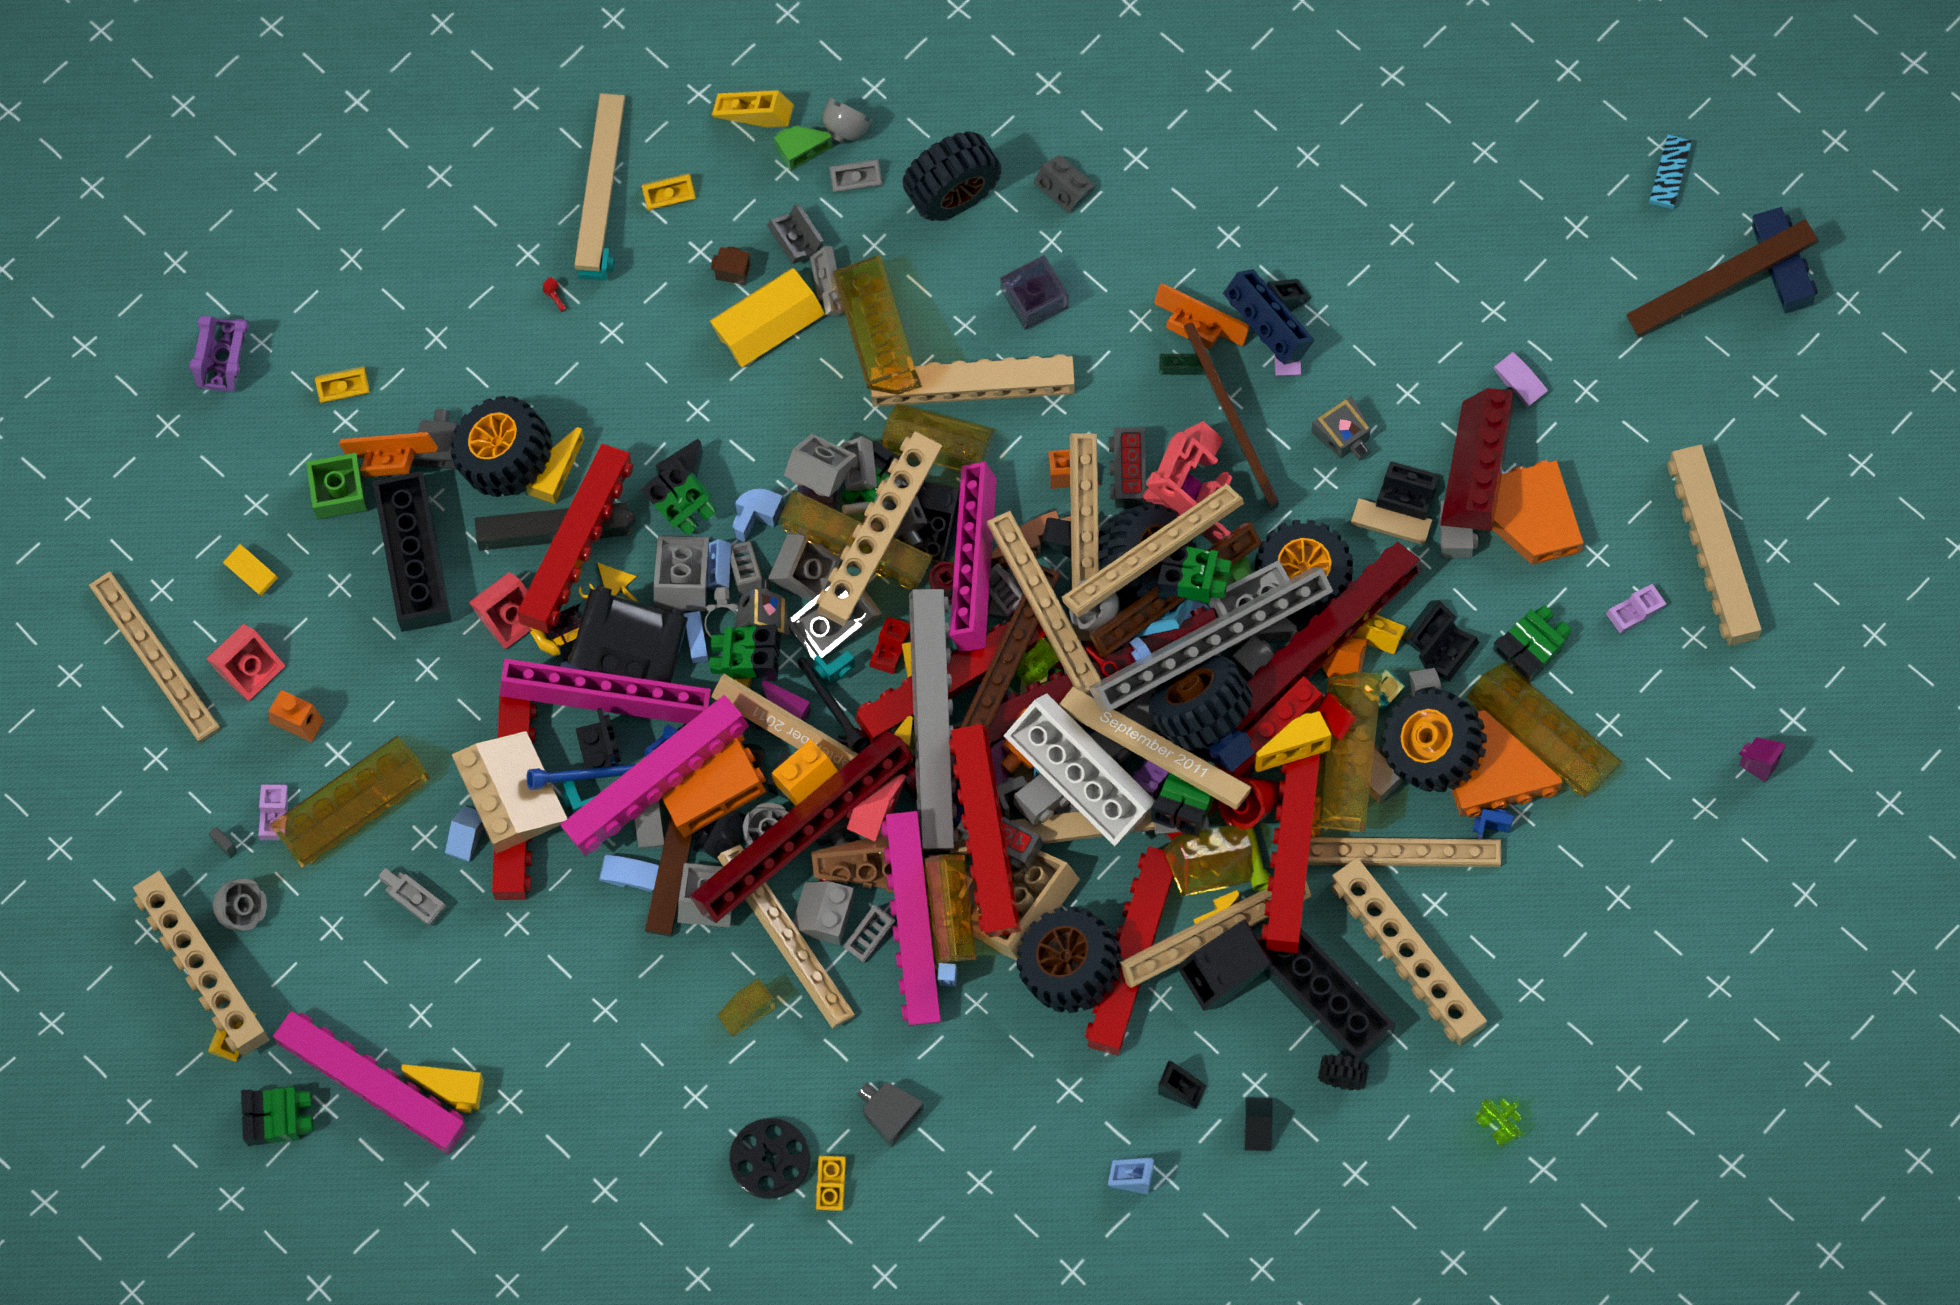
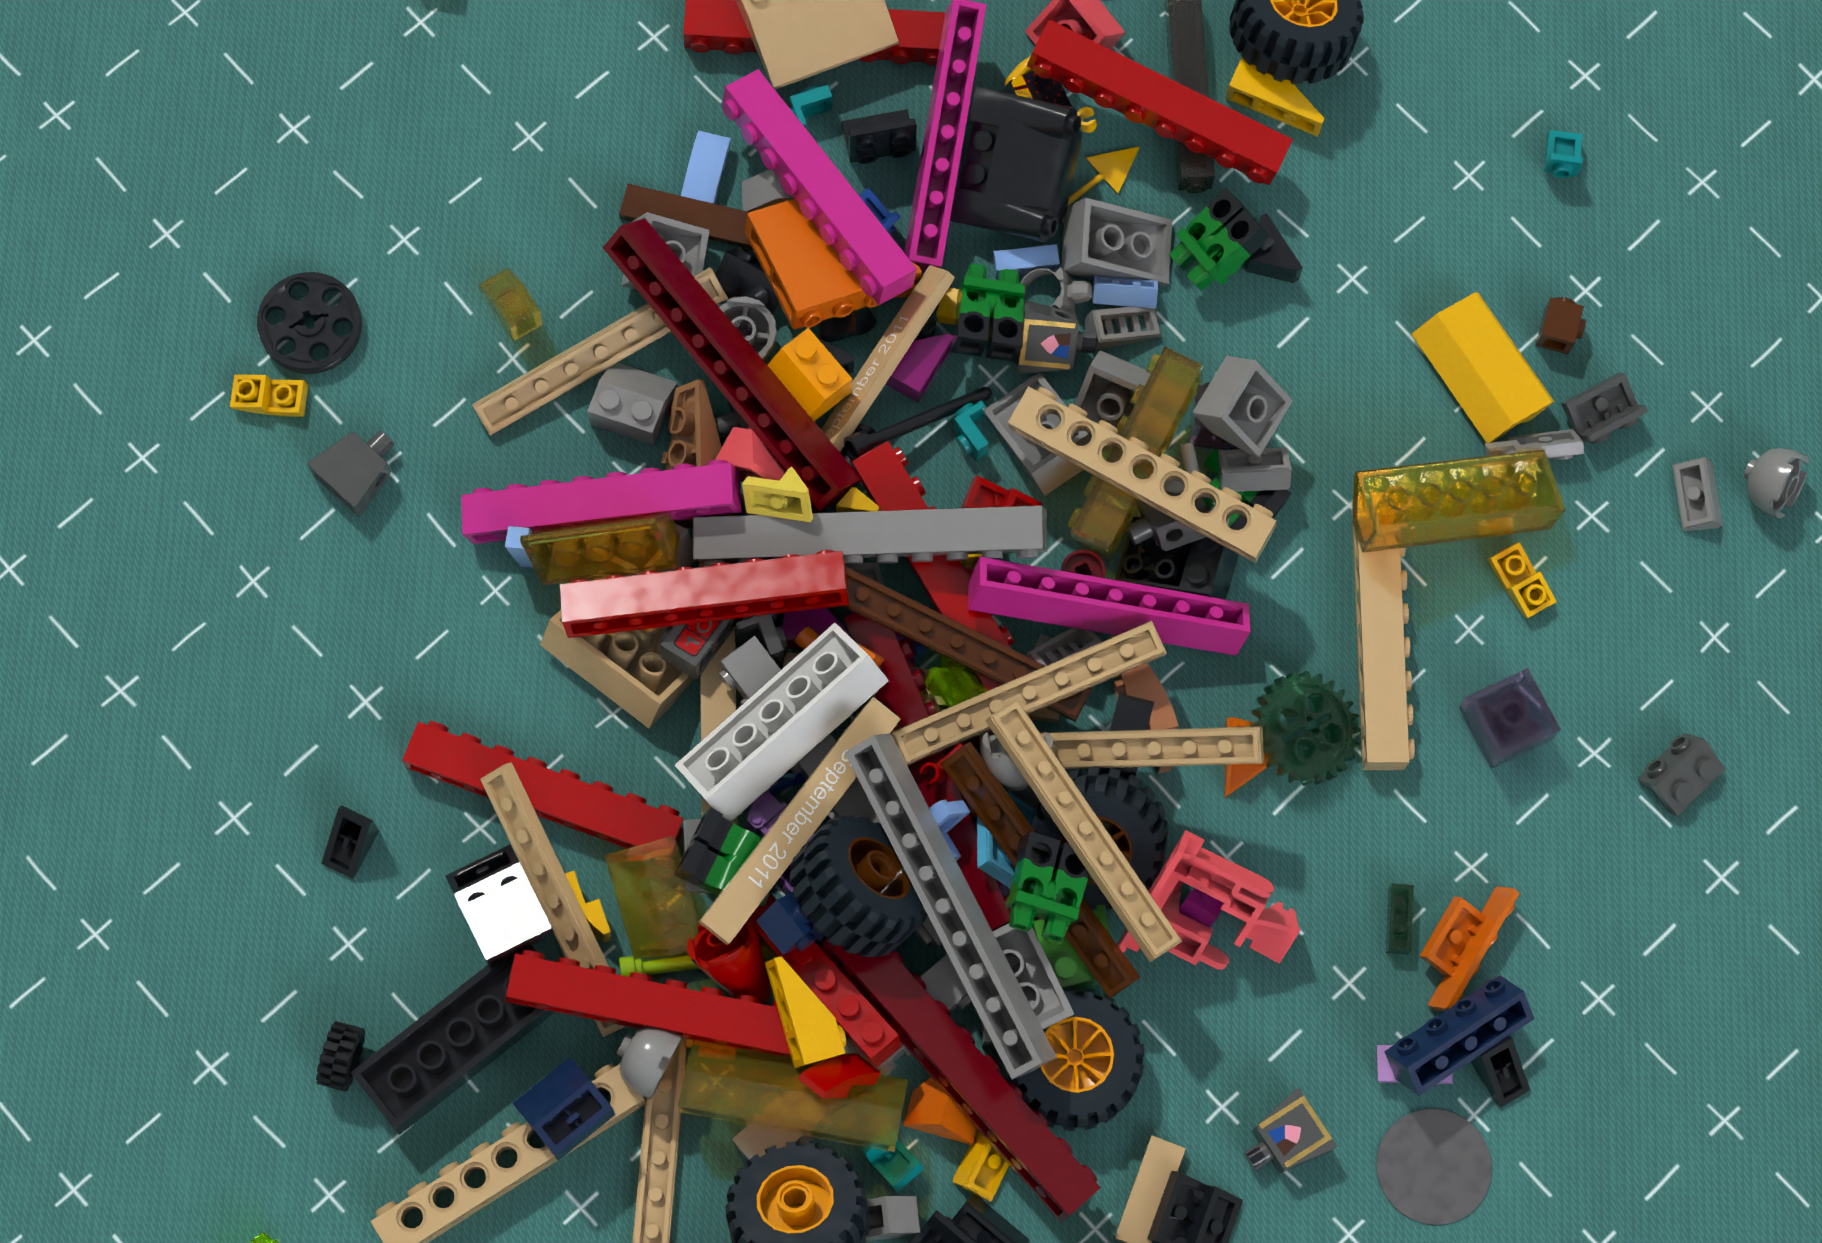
camera: 85 degrees right, 5 degrees up
blue piece [526,764,636,790] -> none
red hand [543,277,566,312] -> none
tan tile [575,93,625,271] -> none
yellow slope [641,173,696,210] -> none
yellow slope [712,90,794,128] -> none
light blue brick [733,489,784,542] -> none
bright green slope [774,126,833,171] -> none
light grey slope [843,905,897,963] -> none
clear yellow slope [882,404,994,471] -> none
black wheel [903,131,1001,221] -> none
black wheel [1016,906,1123,1013] -> none
light blue slope [1108,1158,1154,1194] -> none
dark grey brick [1109,427,1146,508] -> none
reddish brown tile [1184,322,1279,510] -> none
black slope [1244,1097,1273,1151] -> none
none -> dark blue slope [512,1057,616,1161]
none -> light grey cylinder [617,1027,683,1099]
none -> light yellow slope [742,467,813,522]
none -> clear green gear [1250,671,1361,786]
none -> flat silver sticker [1376,1109,1492,1225]
none -> yellow slope [1487,542,1557,619]

